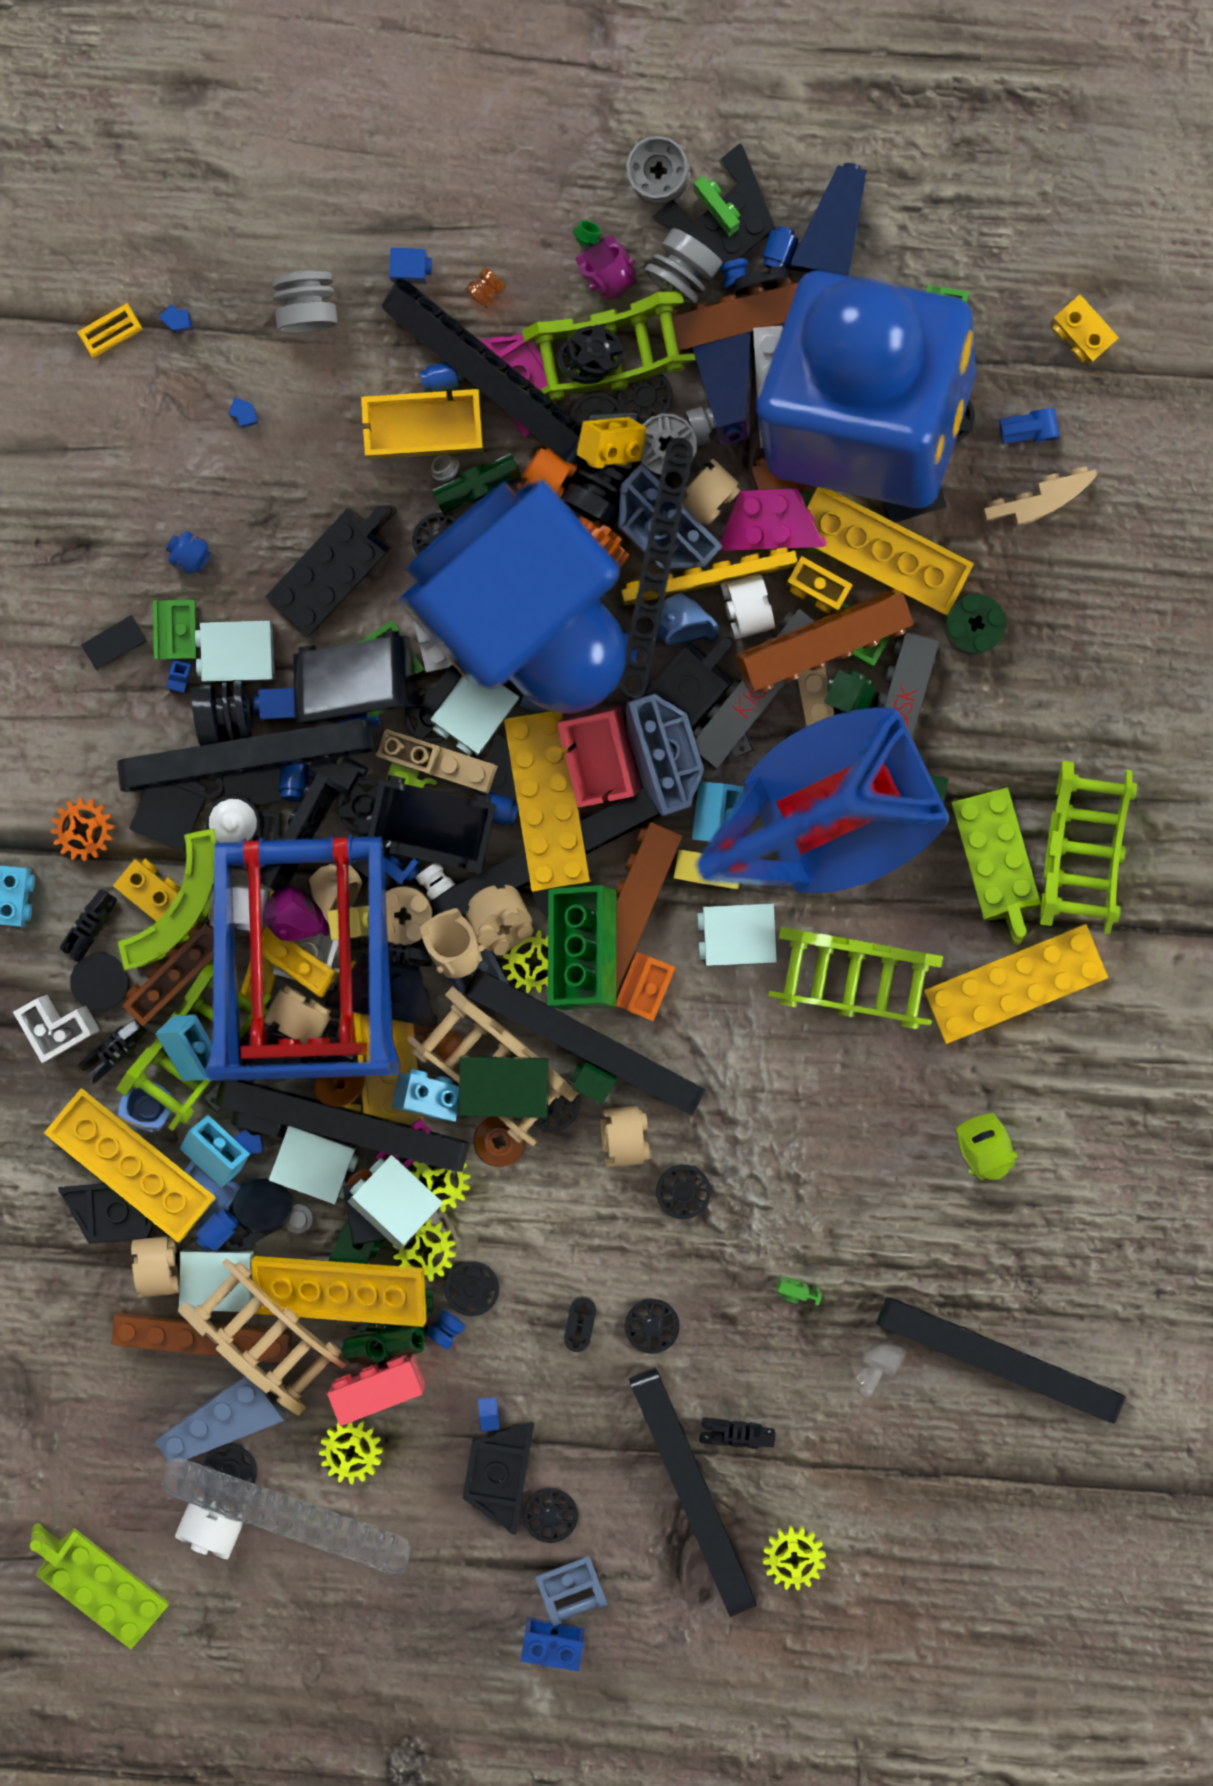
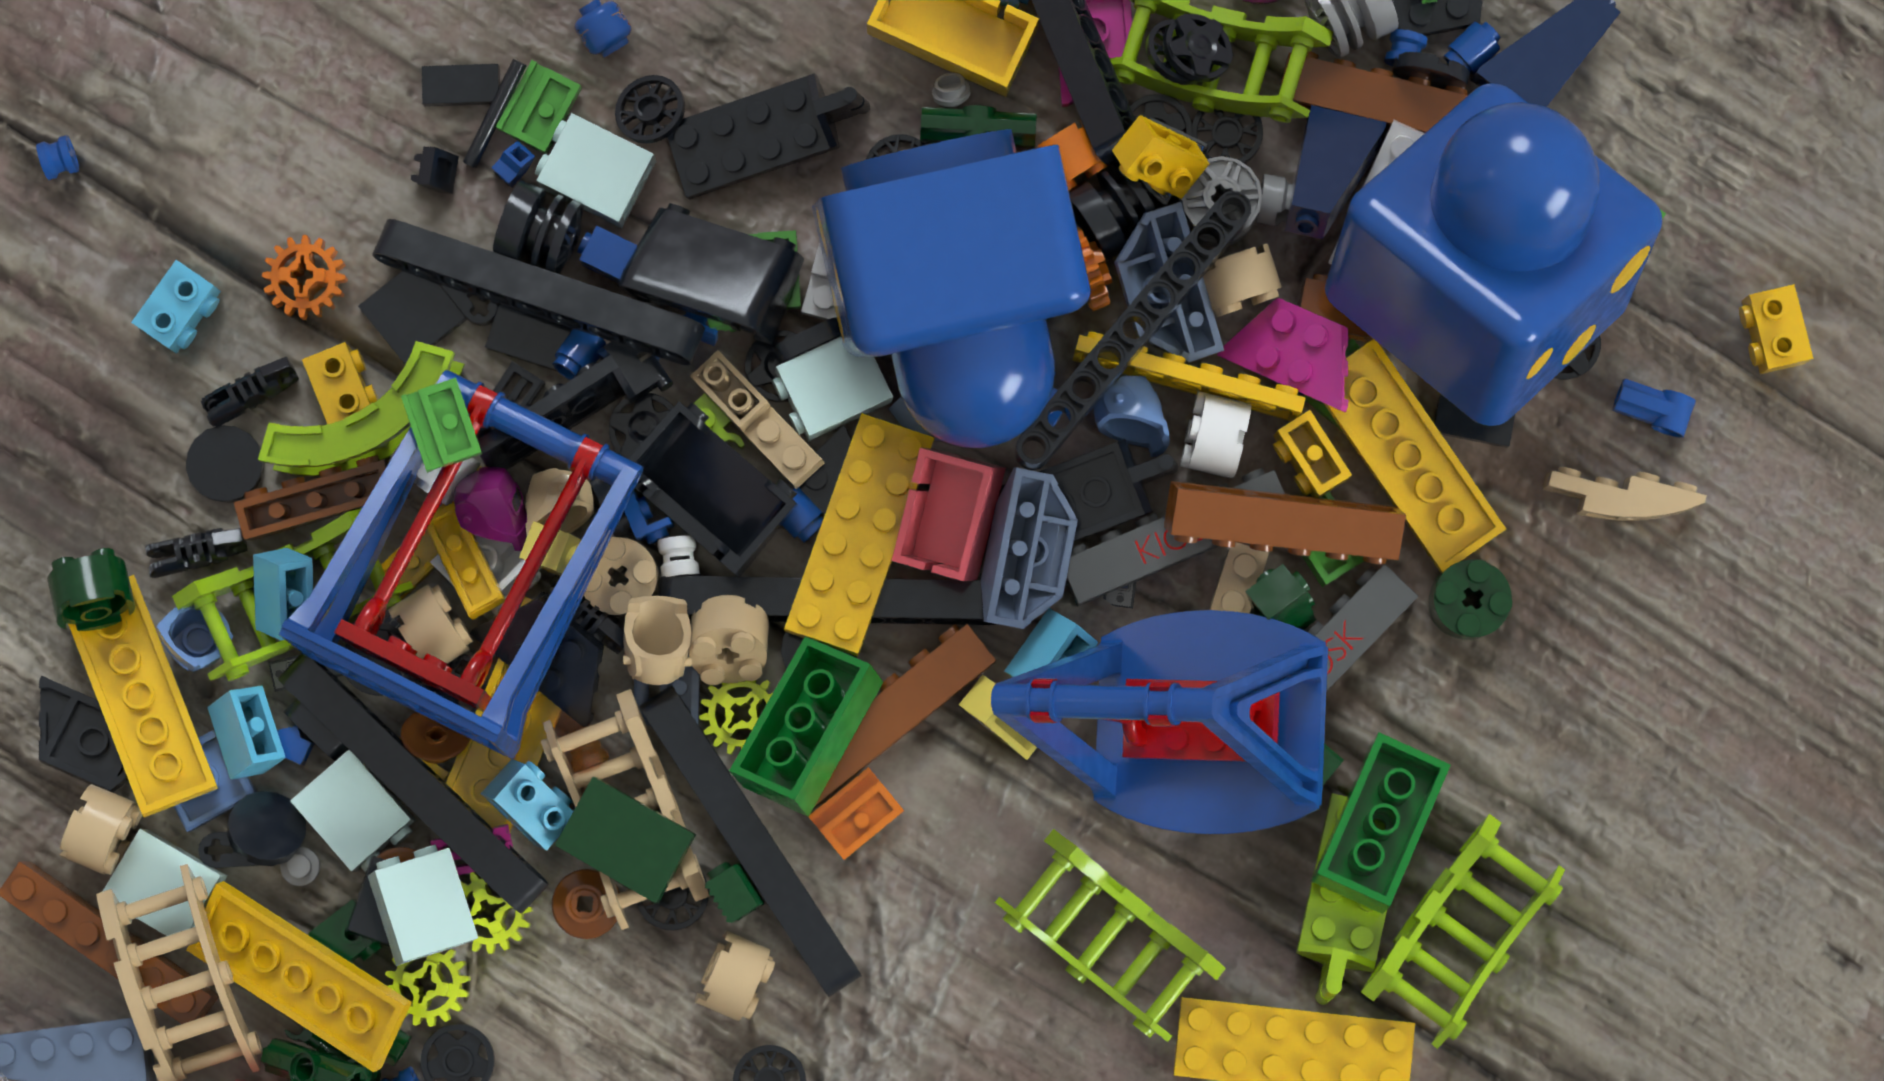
camera: 25 degrees right, 5 degrees down
white brick [13,995,100,1063] -> none
blue brick [195,1208,239,1251] -> none
white piece [204,794,262,842] -> none
light aqua brick [698,904,776,966] -> none
none -> dark green brick [47,548,135,631]
none -> bright green plate [401,377,482,473]
none -> black tile [411,147,459,194]
none -> black bar [463,59,527,168]
none -> black wheel [615,75,685,144]
none -> green brick [1311,732,1451,914]

